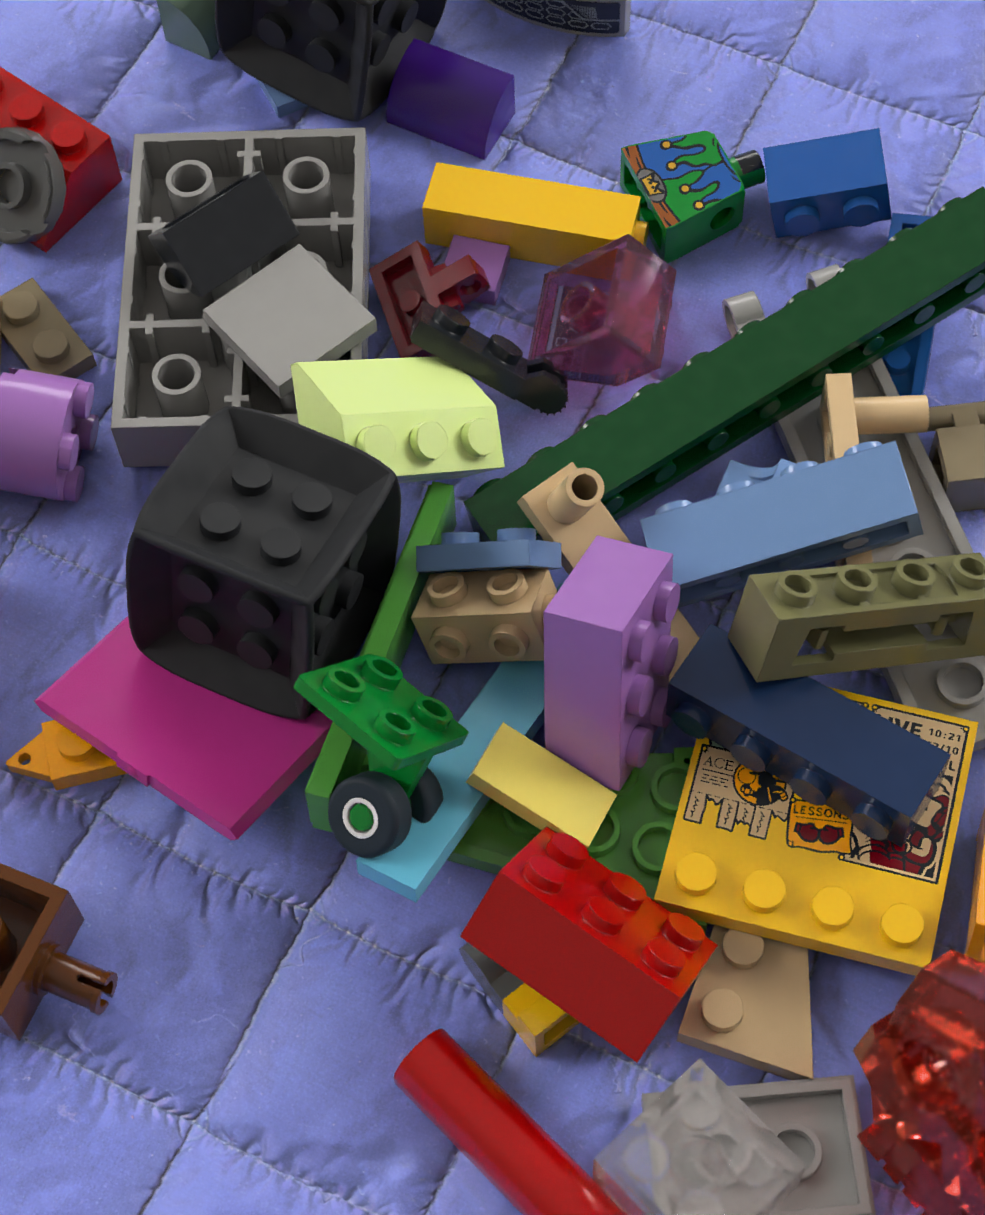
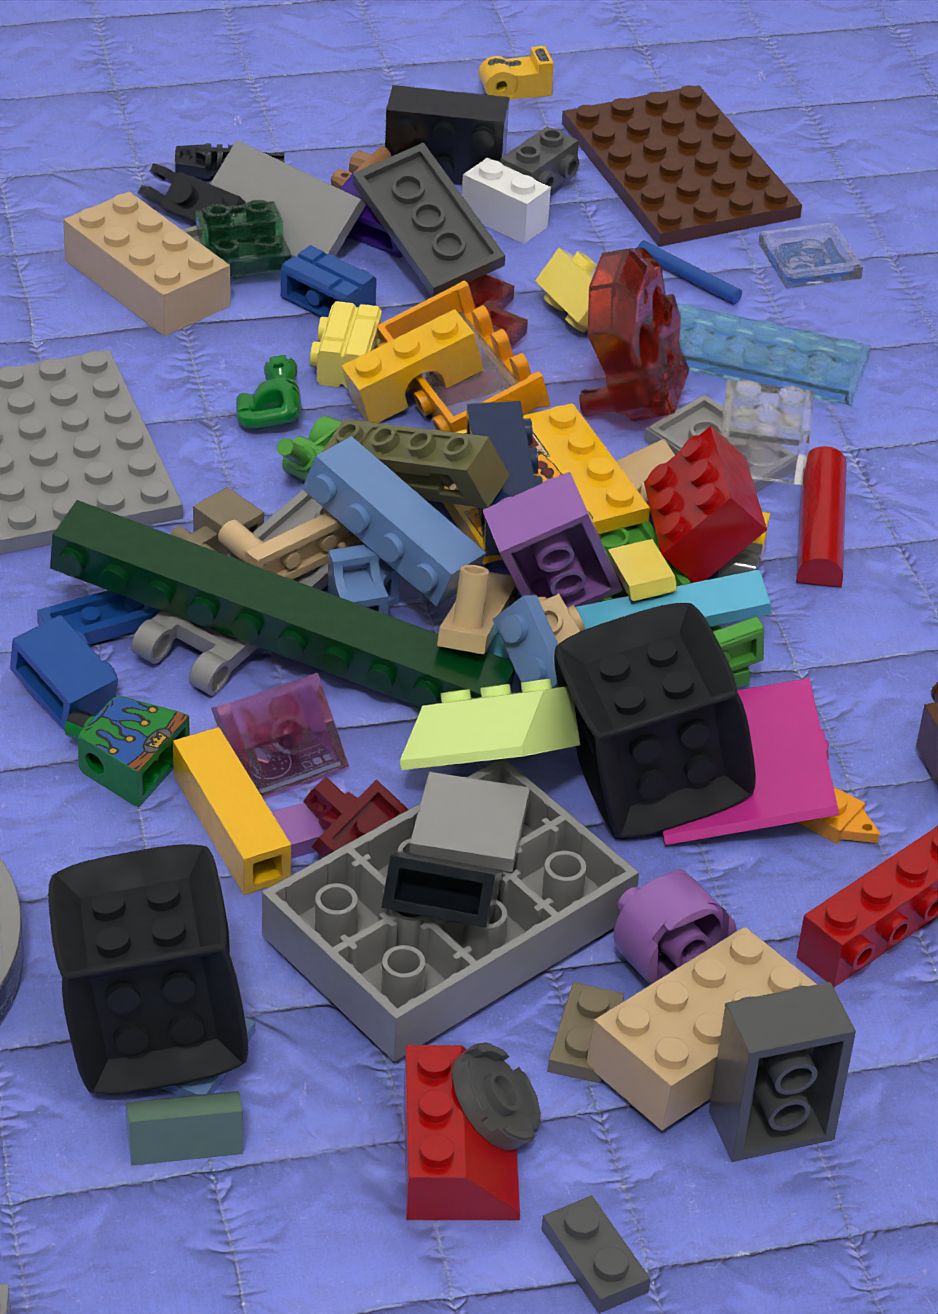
camera: 135 degrees left, 20 degrees down
green plate [293,654,469,858] -> none
black hinge [410,301,568,416] -> none

